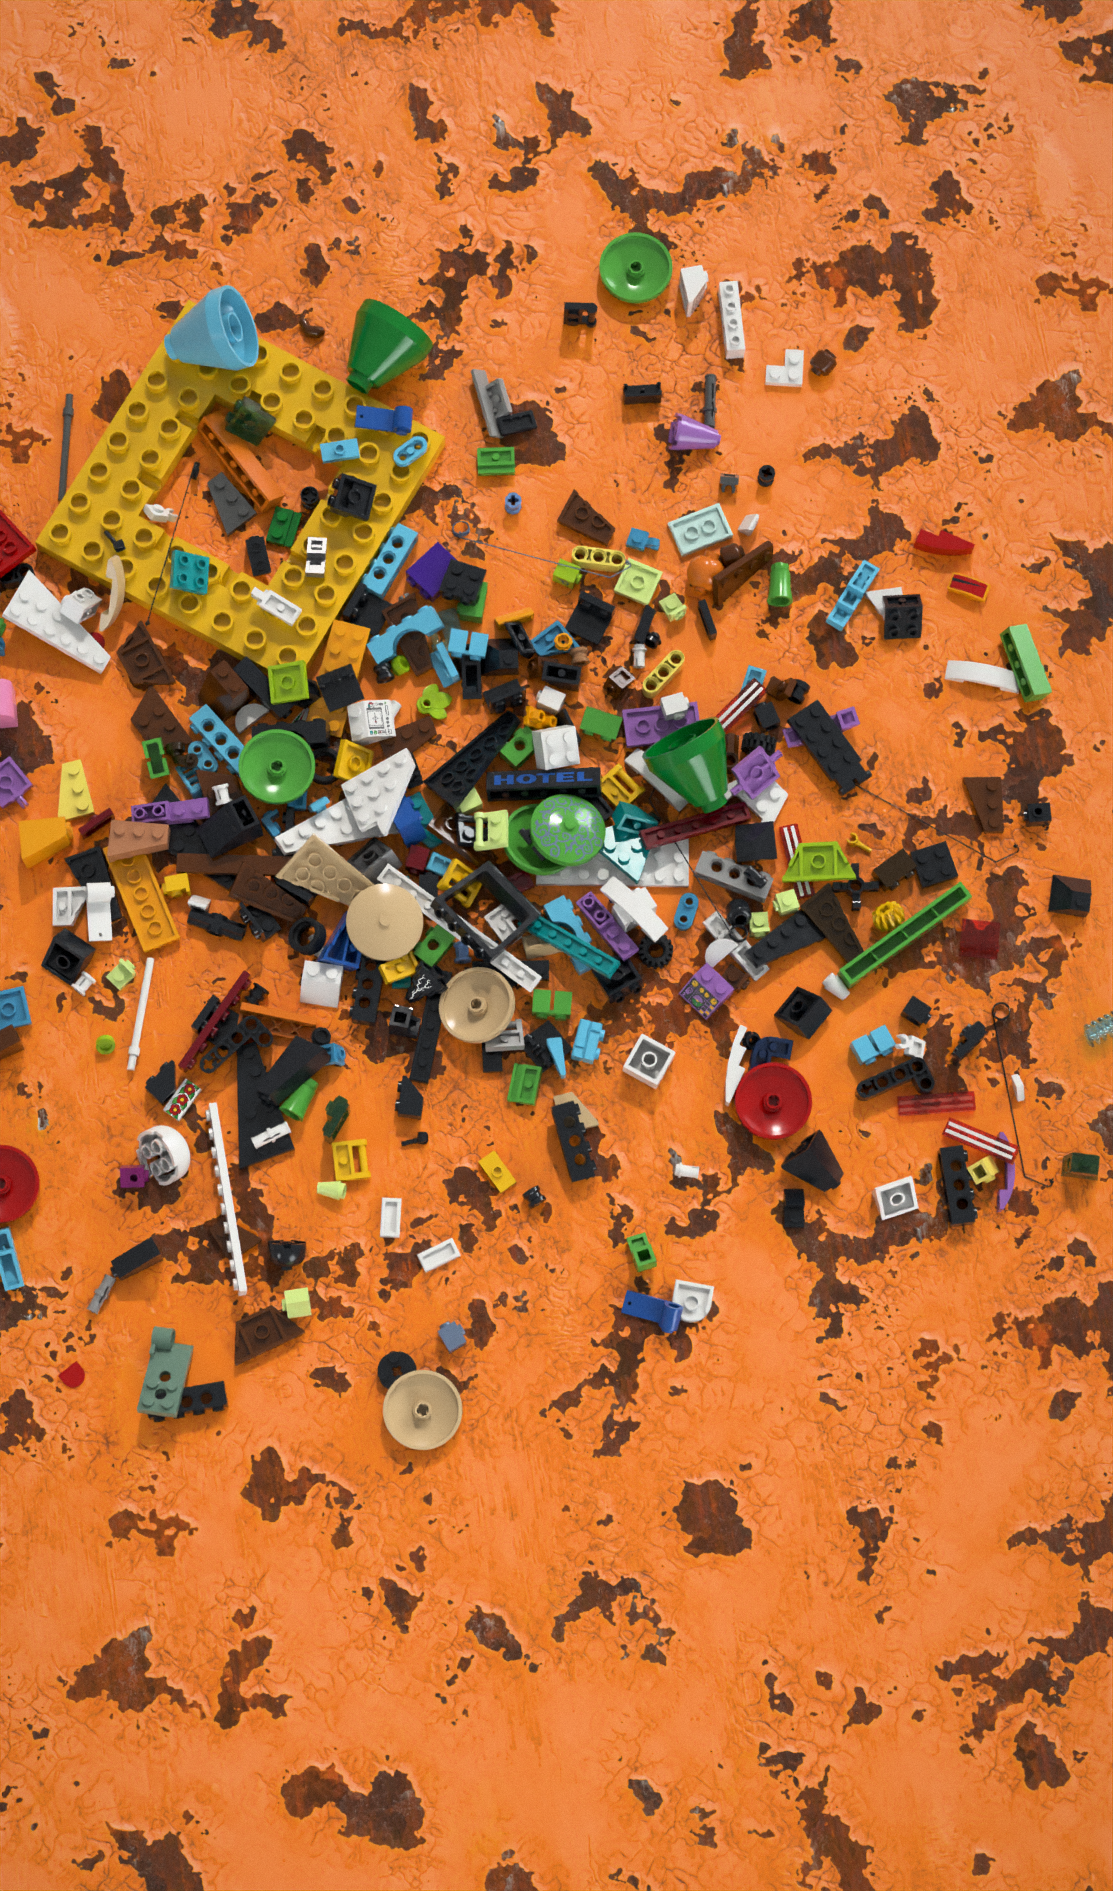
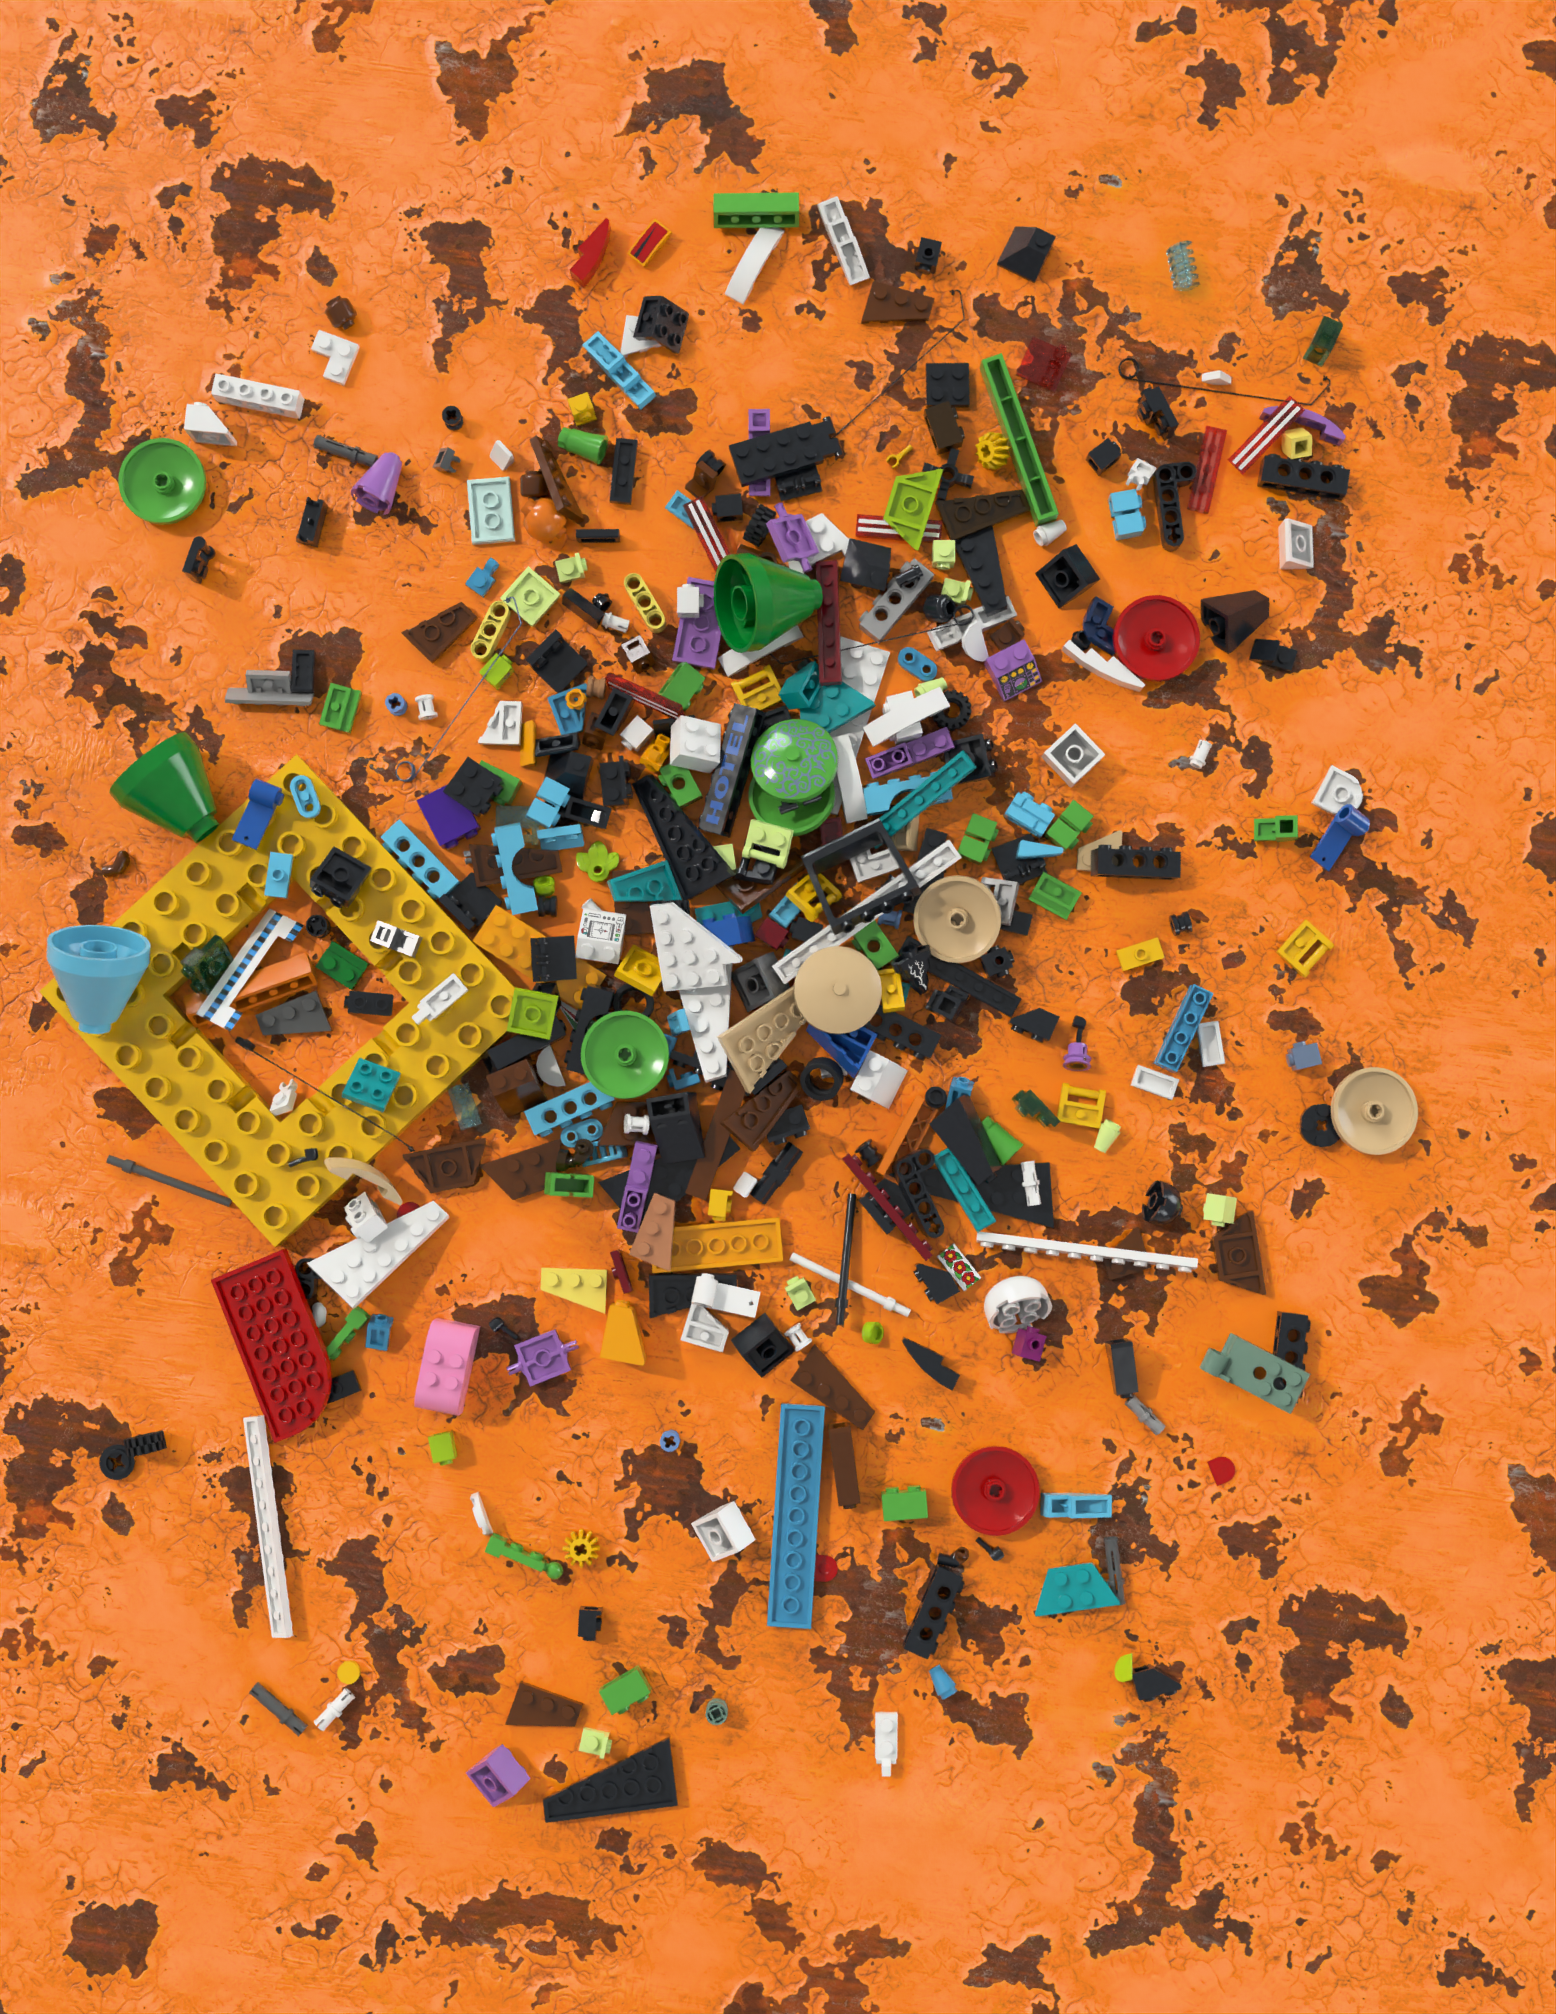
camera: 65 degrees left, 10 degrees up
none -> white sticker [196,908,304,1032]
none -> white bush [415,694,438,720]
none -> clear light blue hinge [447,1083,482,1131]
none -> white wing [478,701,523,746]
none -> black hand [489,1317,518,1340]
none -> yellow brick [567,392,597,427]
none -> clear red tile [605,672,685,720]
none -> teal wing [607,860,682,902]
none -> black plate [609,438,638,505]
none -> black hinge [775,466,822,501]
none -> reddish brown wing [790,1344,875,1430]
none -> white slope [817,196,870,285]
none -> white slope [832,734,868,824]
none -> black bar [835,1194,857,1326]
none -> black slope [901,1336,960,1391]
none -> yellowish green cone [914,677,948,697]
none -> teal tile [934,1148,996,1233]
none -> black brick [979,945,1015,978]
none -> bright green piece [1044,800,1093,852]
none -> medium lavender piece [1063,1042,1092,1071]
none -> dark azure brick [1153,984,1214,1073]
none -> yellow plate [1276,920,1334,978]

